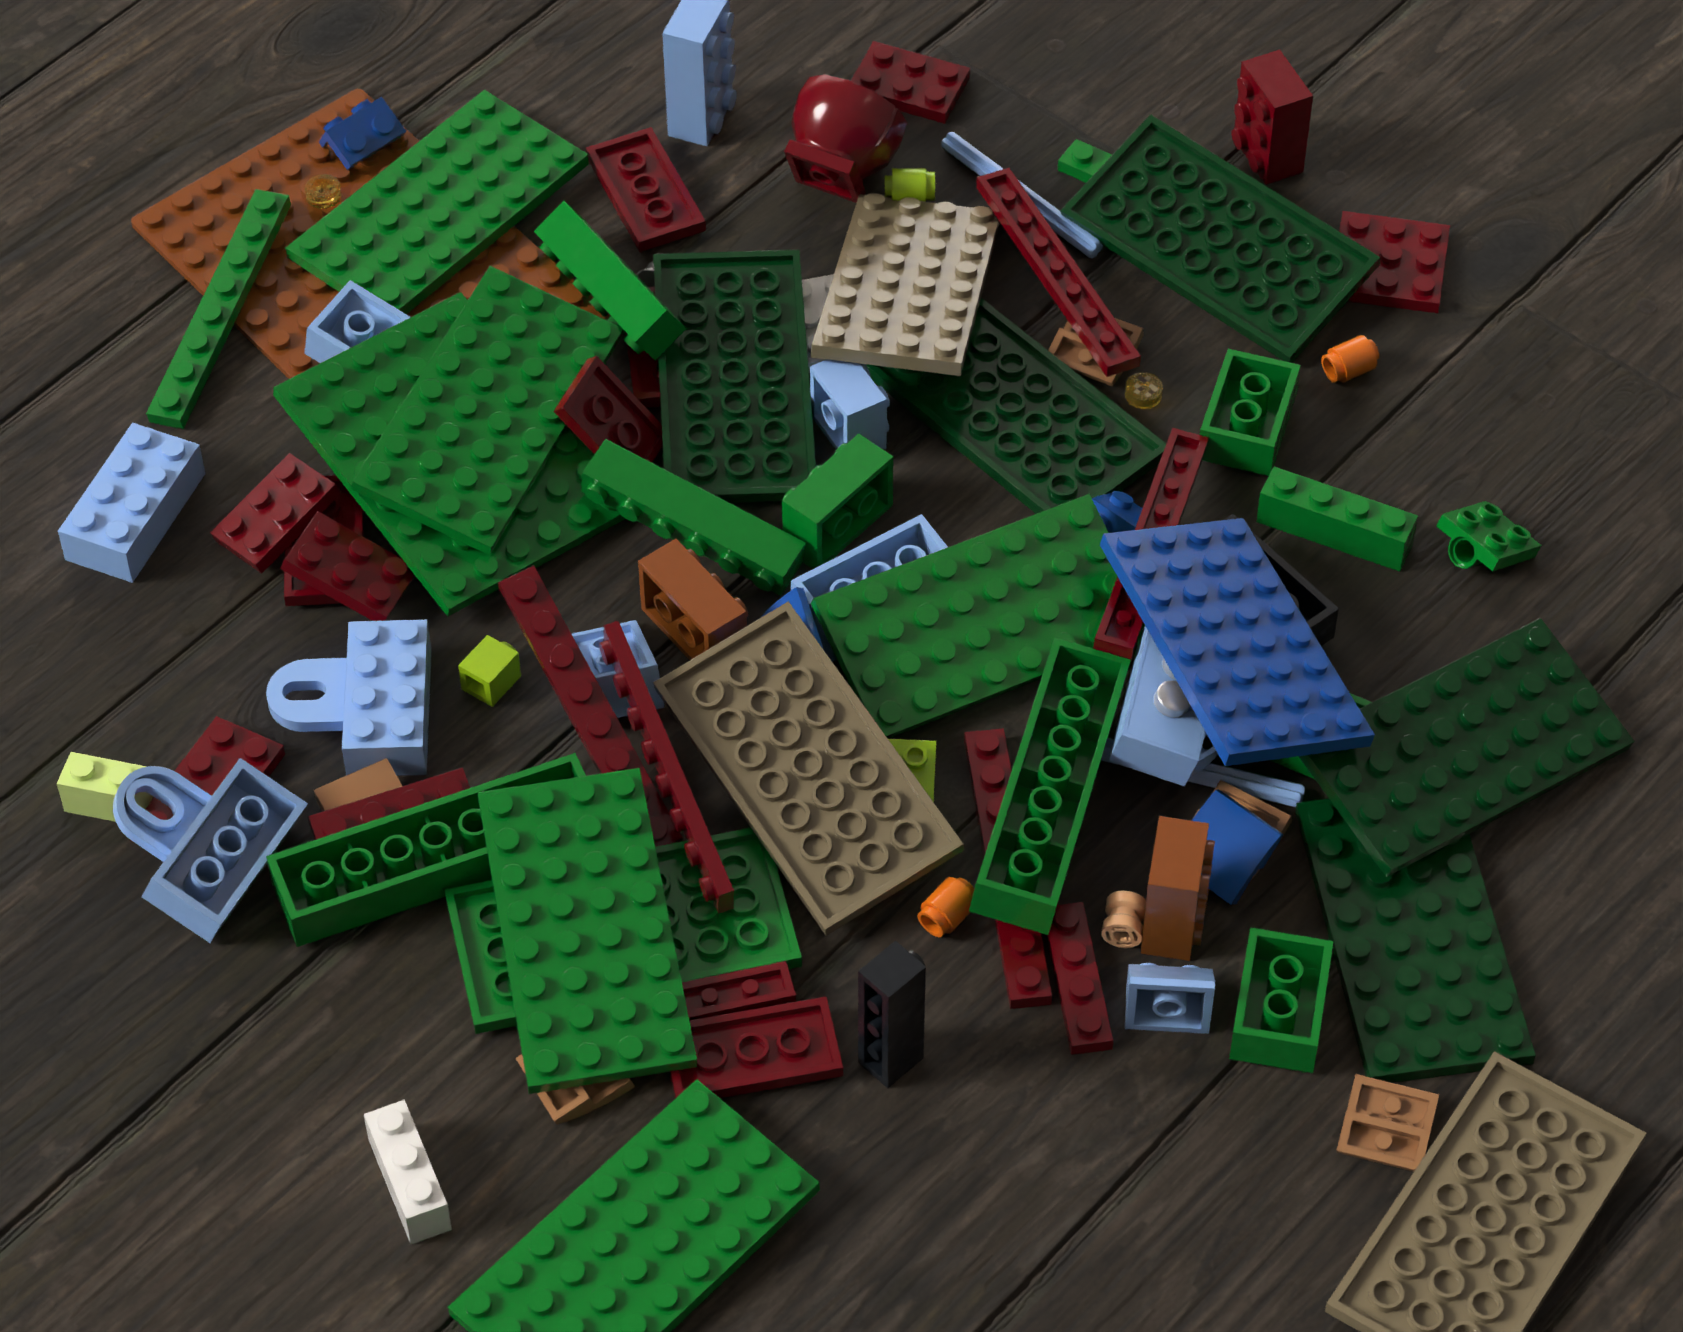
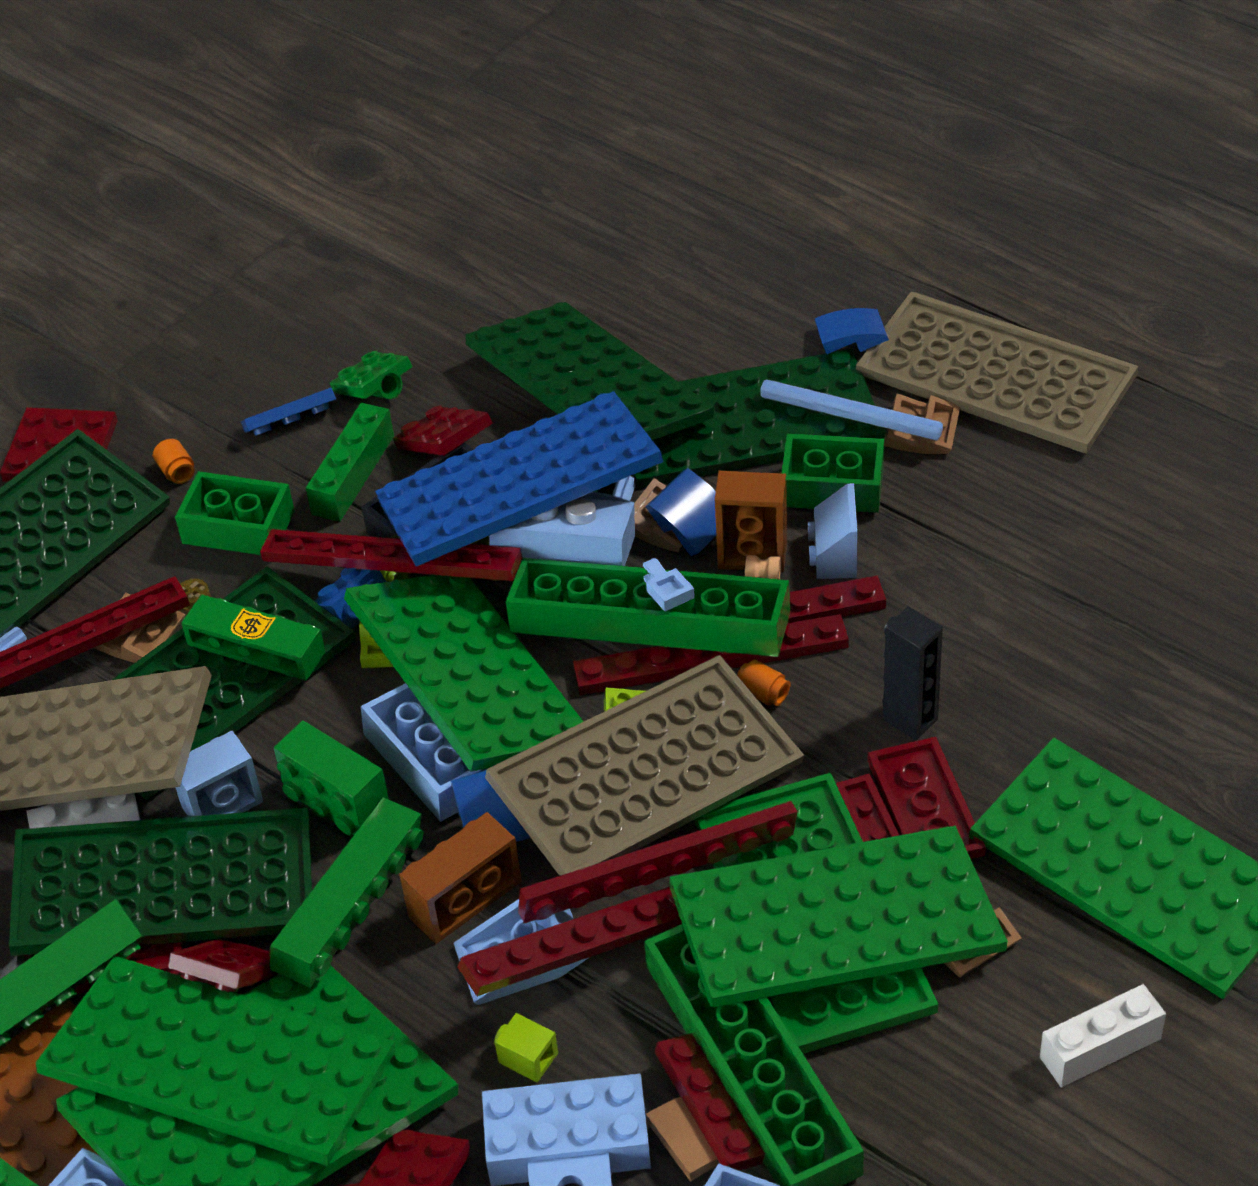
camera: 90 degrees left, 5 degrees down
none -> green brick [181,594,326,681]
none -> blue plate [241,387,336,436]
none -> dark red plate [393,405,493,456]
none -> light blue plate [643,558,694,611]
none -> light blue axle [761,379,943,440]
none -> blue slope [814,308,889,354]

